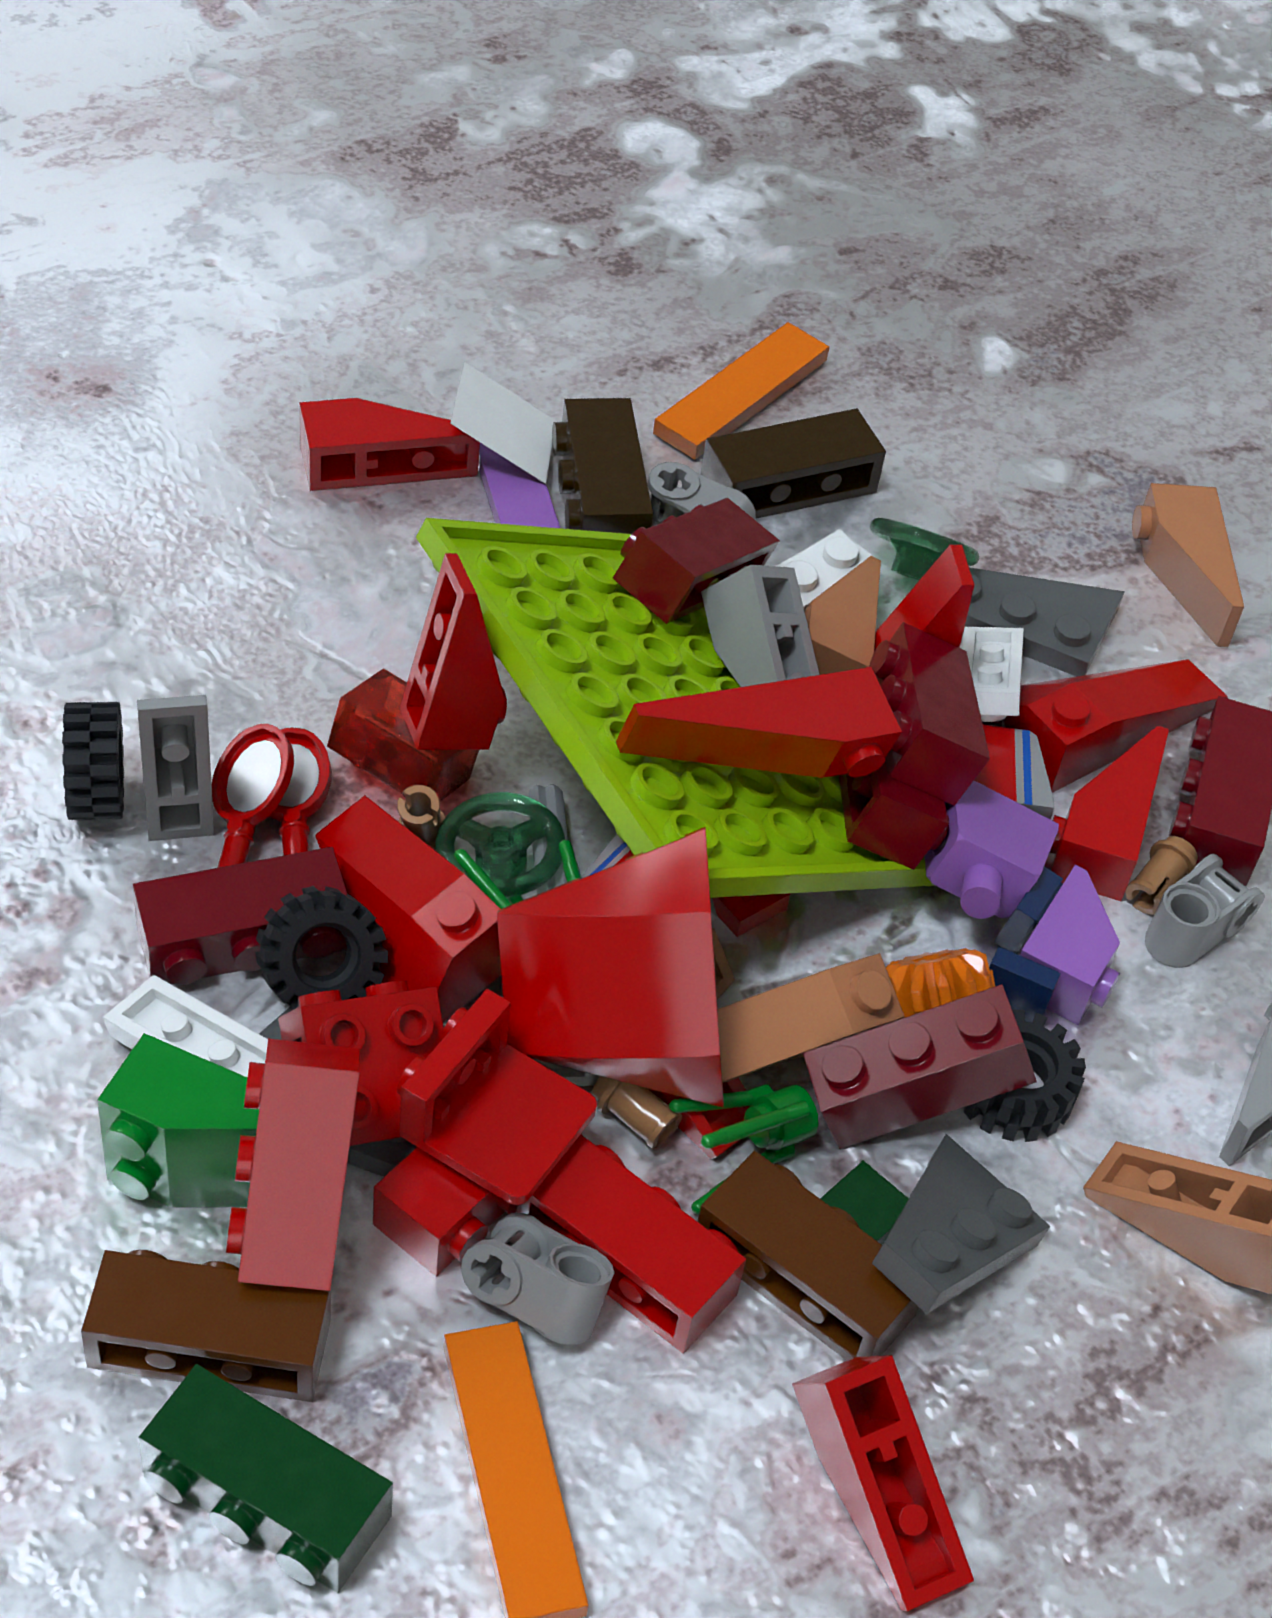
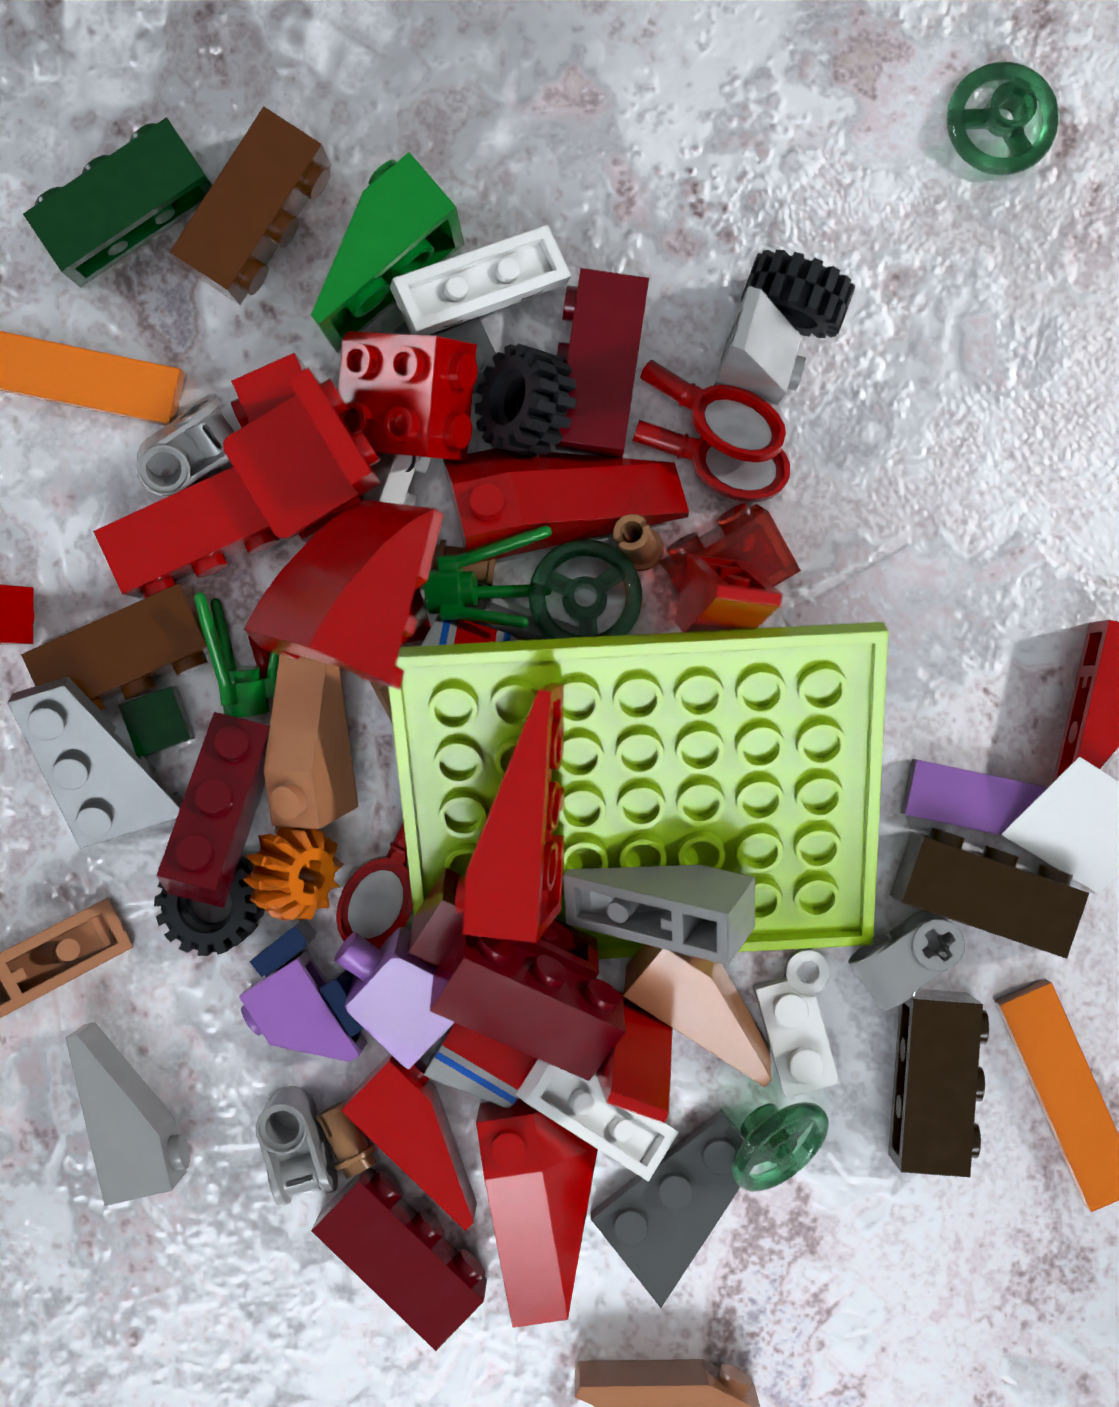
camera: 120 degrees right, 40 degrees up
red brick [226,1038,360,1291] -> none
dark red brick [612,497,780,624] -> none
none -> piece [336,822,413,949]

